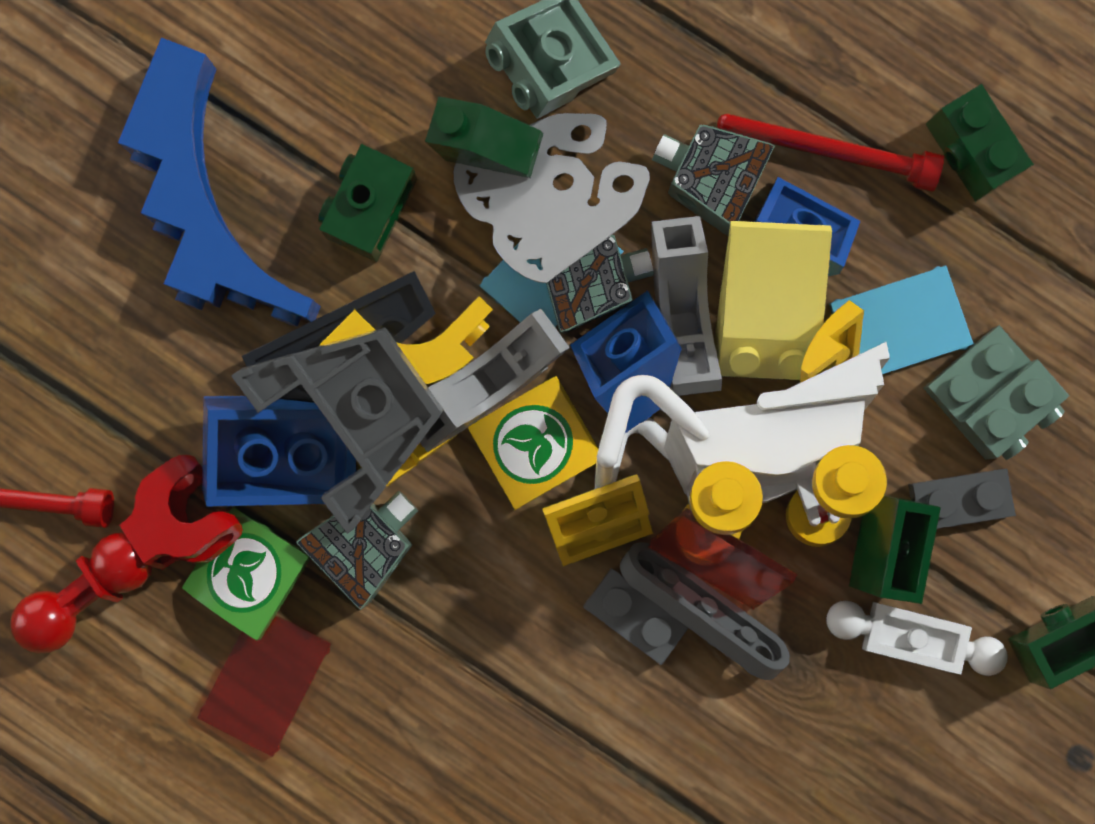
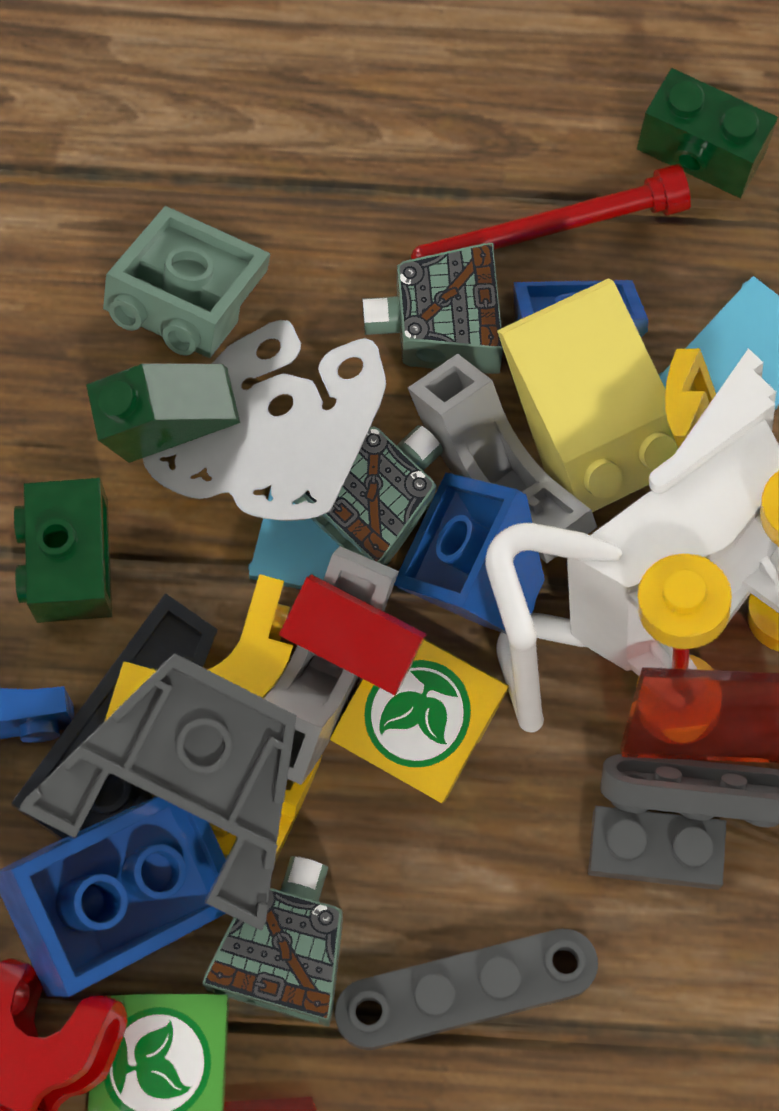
camera: 30 degrees left, 15 degrees down
yellow slope [542,474,653,566] -> none
none -> red tile [279,574,427,696]
none -> dark grey plate [335,929,598,1050]

